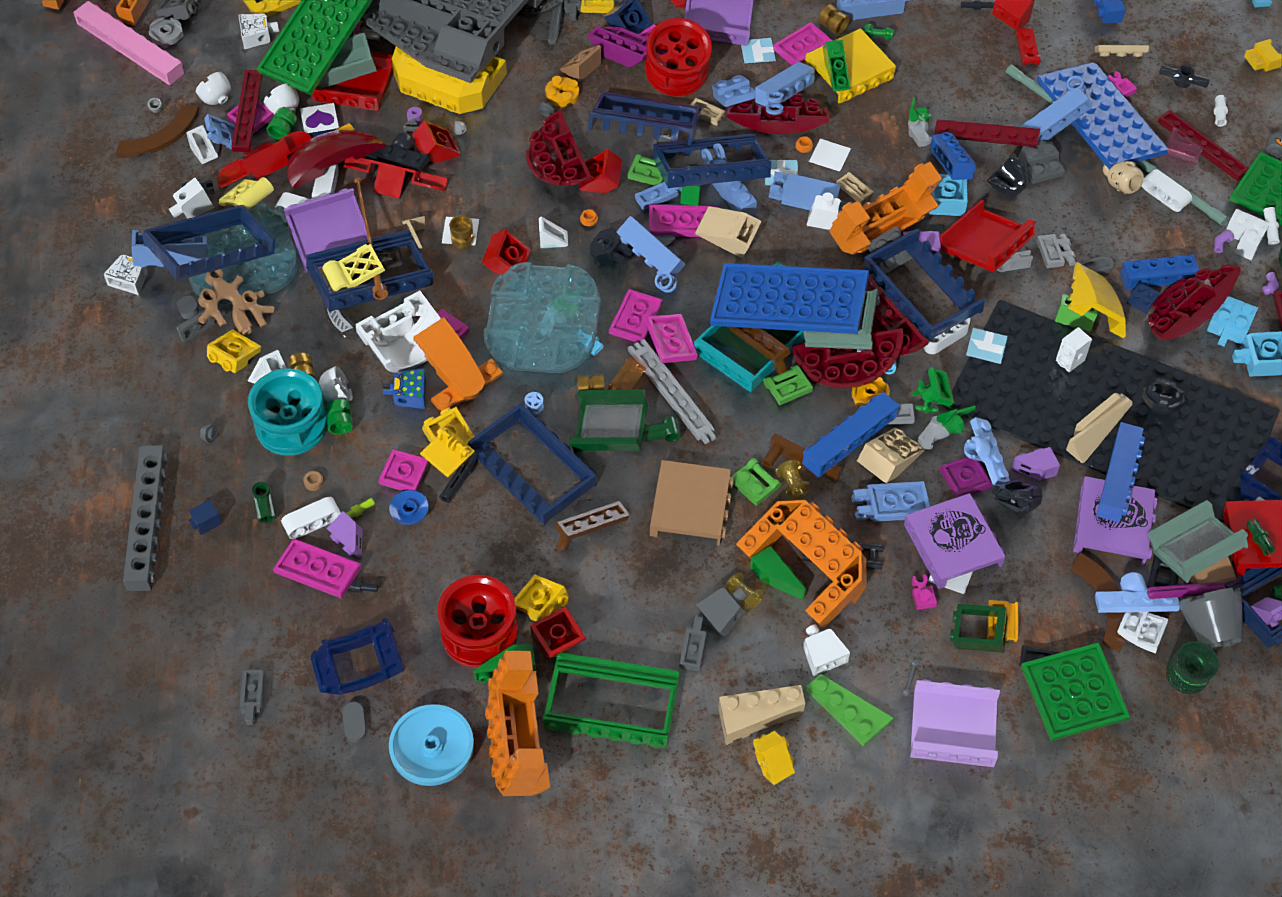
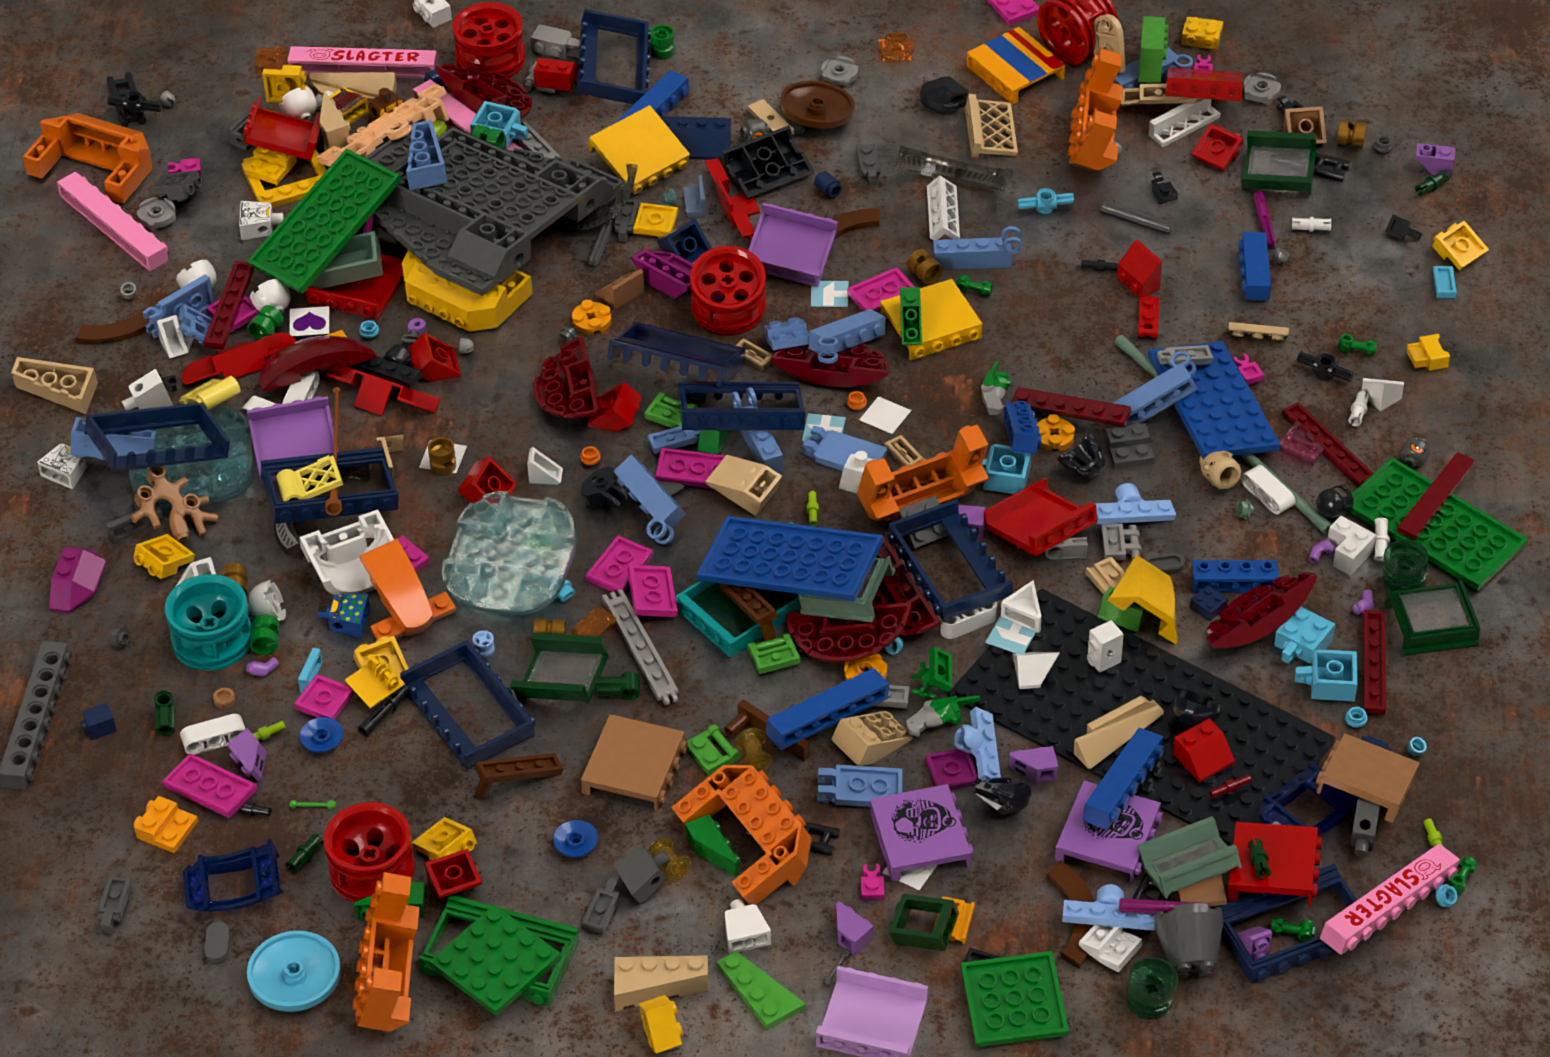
camera: 10 degrees right, 10 degrees down
none -> tan wedge [11,357,98,414]
none -> magenta wedge [49,546,106,613]
none -> light orange plate [134,796,199,854]
none -> medium blue tile [143,274,214,339]
none -> medium lavender arm [246,657,280,677]
none -> dark green pin [285,833,324,873]
none -> bright green hinge [289,800,336,810]
none -> medium azure tile [298,648,323,693]
none -> medium azure plate [359,320,379,338]
none -> green plate [429,905,561,1017]
none -> blue dish [553,820,598,857]
none -> lime bar [806,491,819,526]
none -> medium lavender slope [836,901,873,956]
none -> white slope [1001,580,1041,633]
none -> white slope [1013,652,1060,689]
none -> light orange plate [1037,414,1075,451]
none -> tan plate [1085,557,1125,595]
none -> light blue plate [1095,483,1176,524]
none -> light grey hinge [1156,345,1213,367]
none -> red slope [1173,718,1235,782]
none -> dark red bar [1209,774,1252,799]
none -> sand green plate [1236,499,1254,520]
none -> black helmet [1316,485,1354,518]
none -> green bar [1338,334,1377,354]
none -> white slope [1361,378,1404,411]

